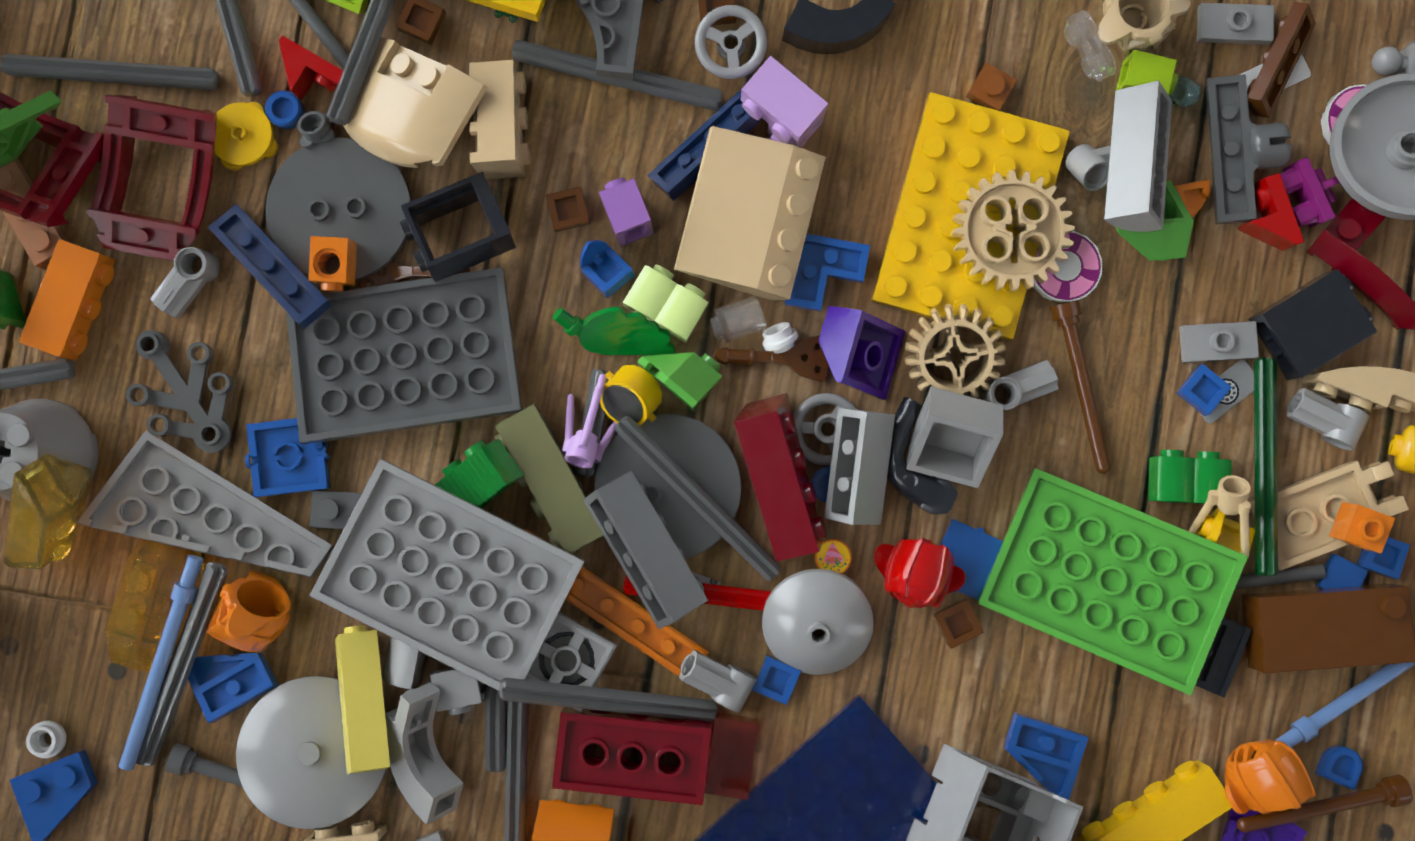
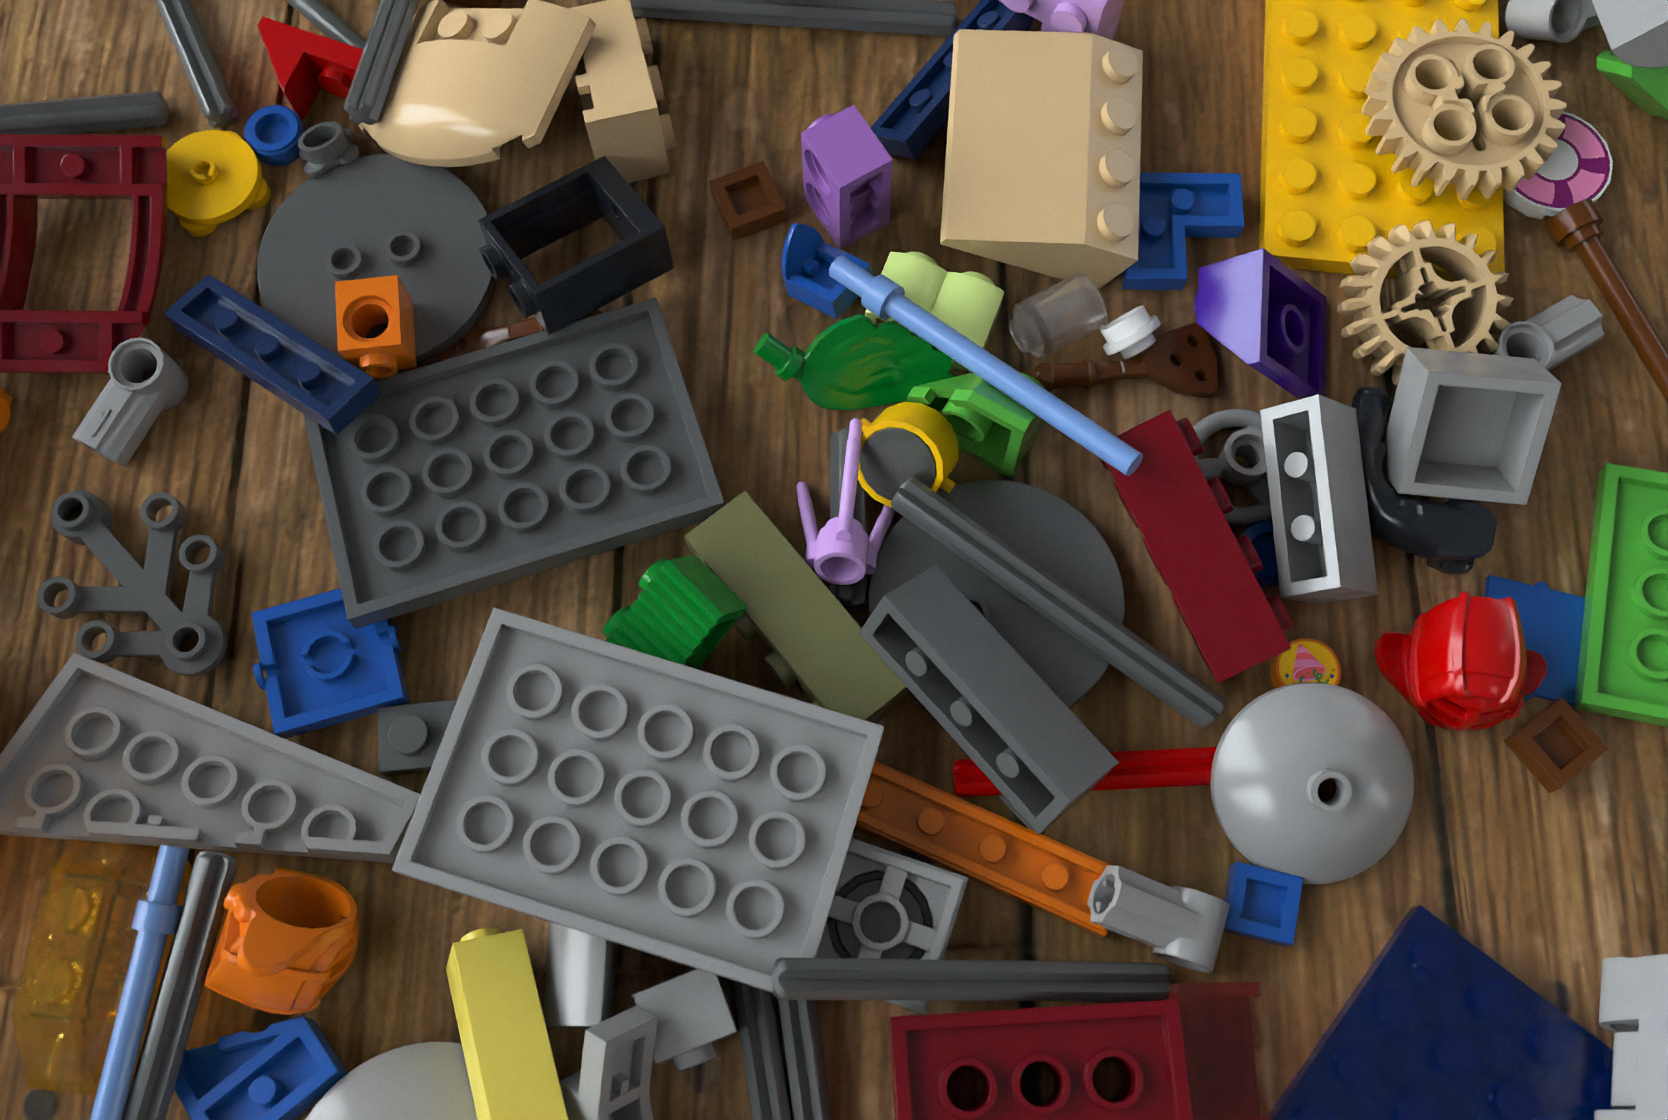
camera: 10 degrees left, 15 degrees down
none -> medium blue bar [829,255,1143,477]

